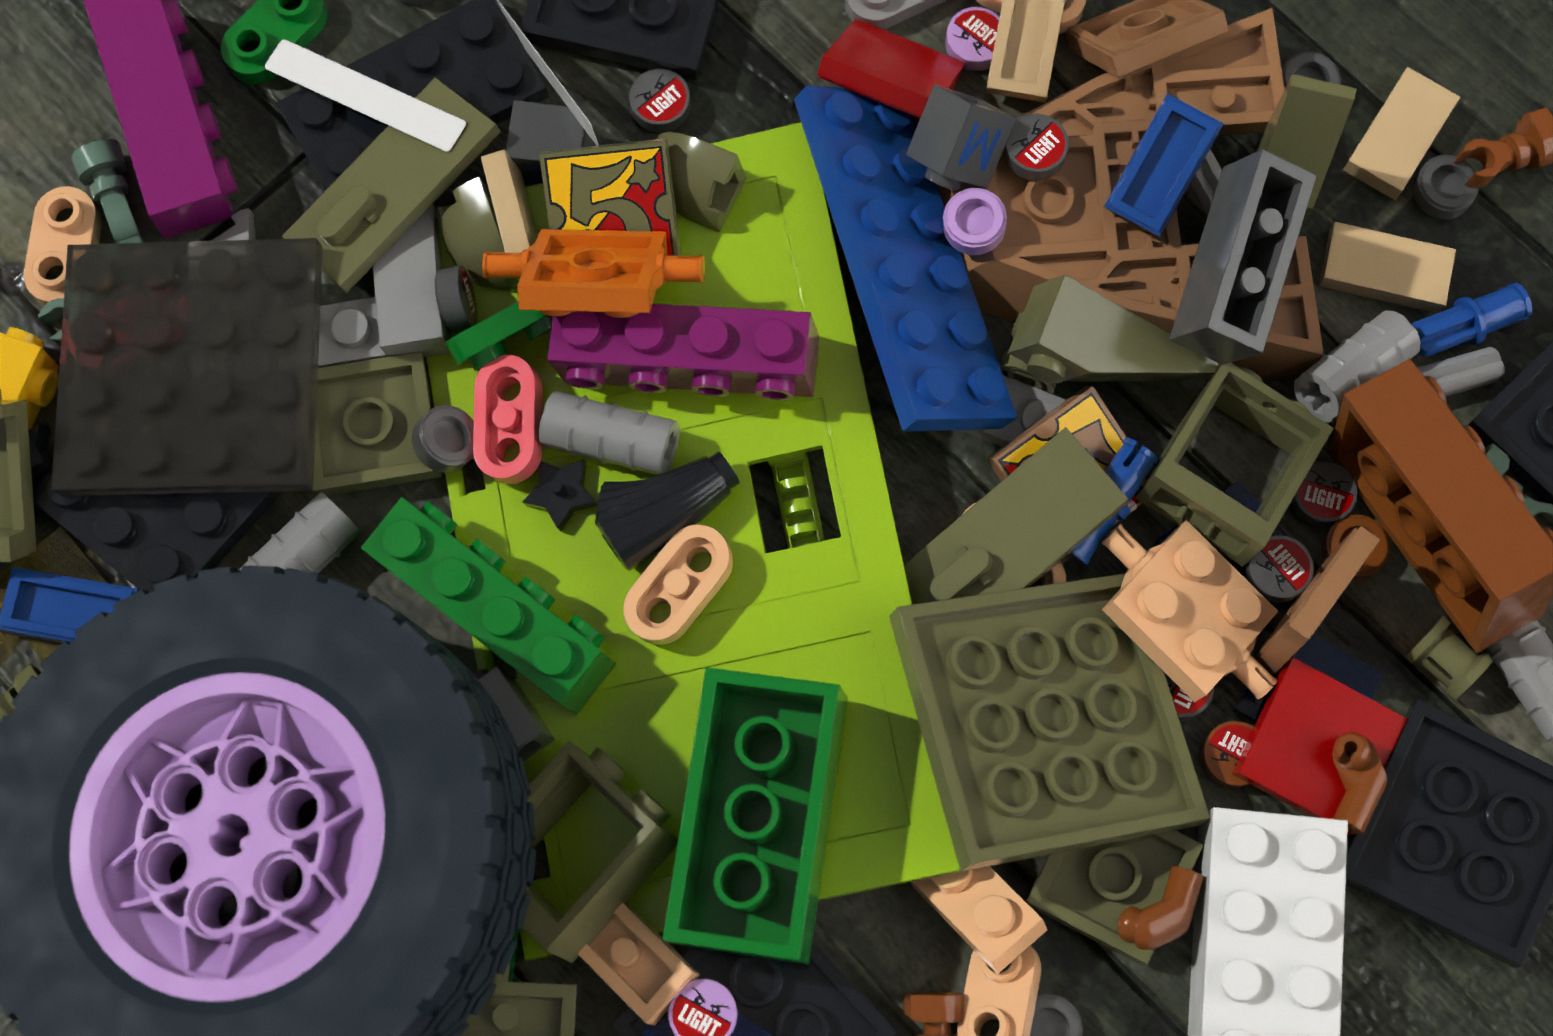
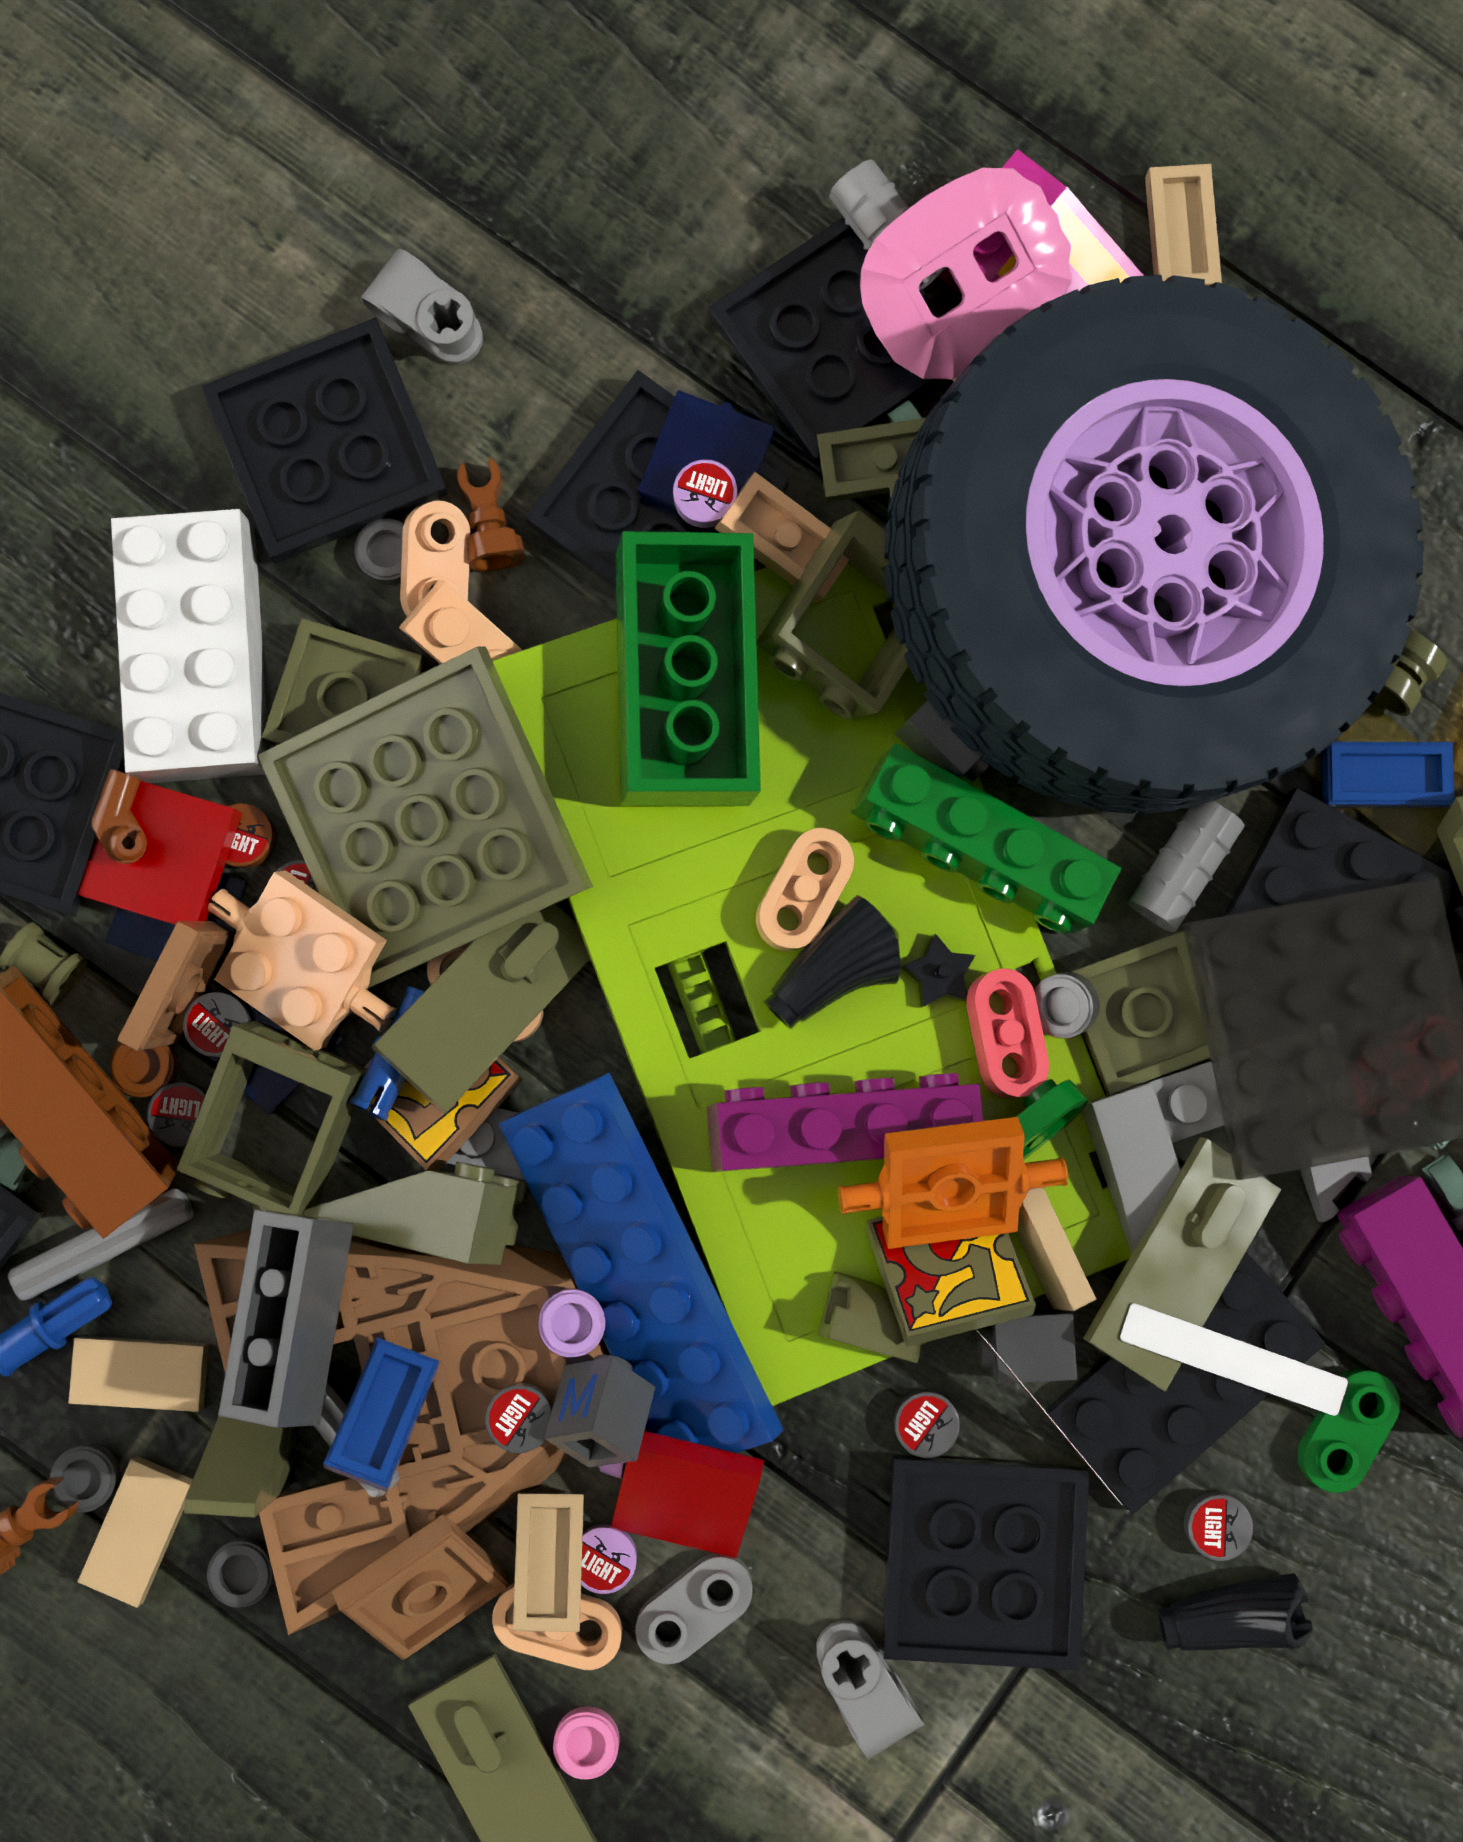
camera: 165 degrees right, 10 degrees up
dark grey tile [434,265,478,331] -> none
olive brick [435,176,519,290] -> none
light grey axle [539,391,680,475] -> none
dark orange arm [1118,866,1204,950] -> none
light grey axle [1294,310,1420,423] -> none

